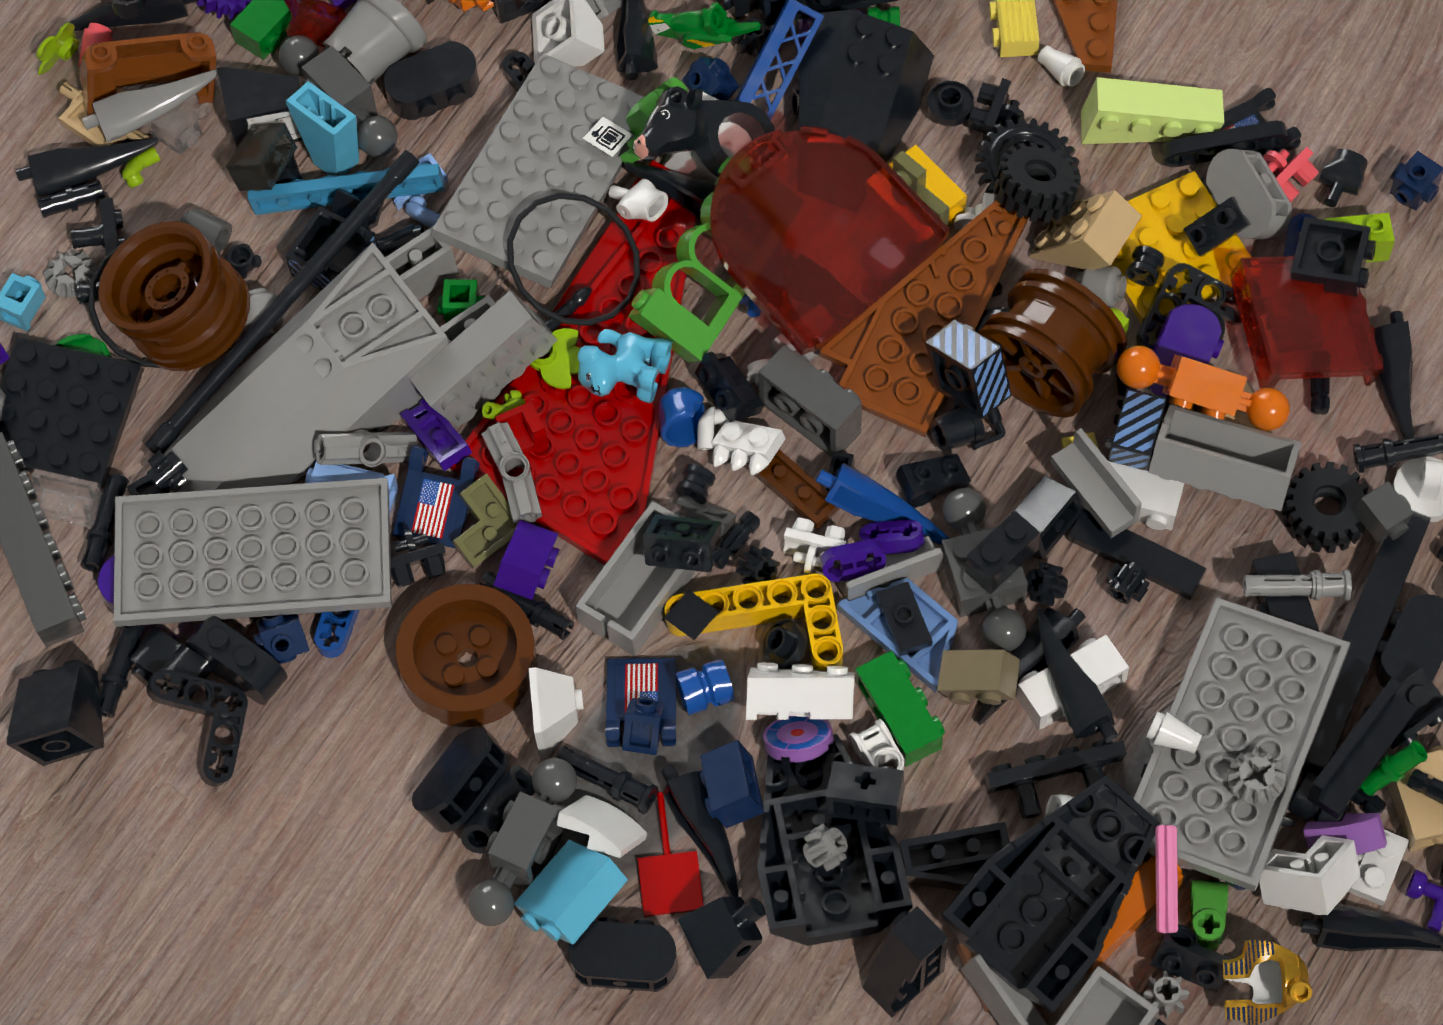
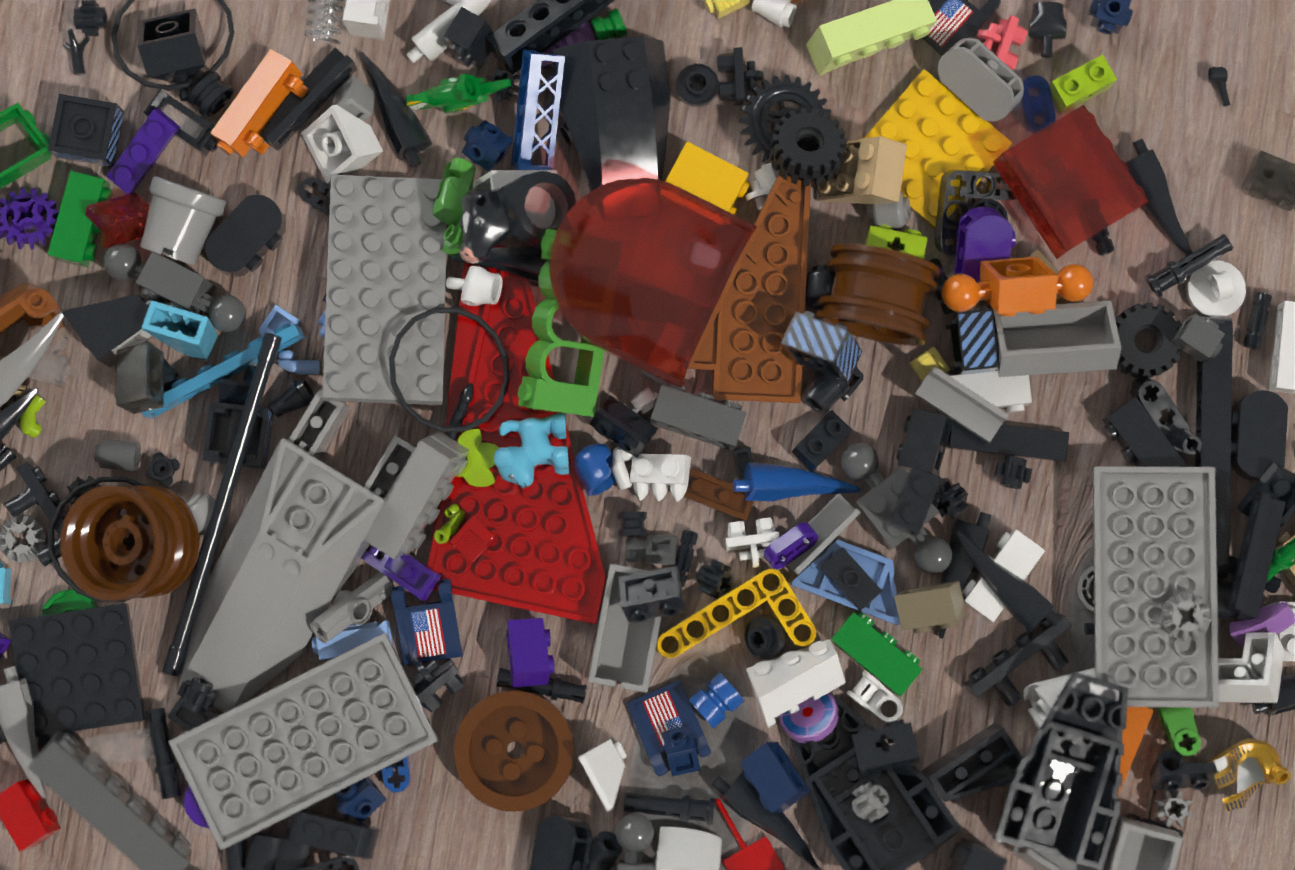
camera: 25 degrees left, 20 degrees up
green brick [438,279,485,323] -> none
olive plate [452,473,518,569] -> none
light grey piece [481,422,542,524] -> none
white sticker [582,117,633,157] -> none
black sticker [664,590,719,640] -> none
dark purple beam [859,520,925,555] -> none
olive plate [892,150,949,232] -> none
black wheel [1125,246,1165,286] -> none
white cone [1146,711,1202,754] -> none
bright pink axle [1155,825,1178,933] -> none
black beam [1161,120,1289,167] -> none
black hips [1183,197,1251,257] -> none
light grey pin [1243,570,1352,601] -> none
black plate [1290,217,1376,297] -> none
none -> black beam [1130,377,1202,454]

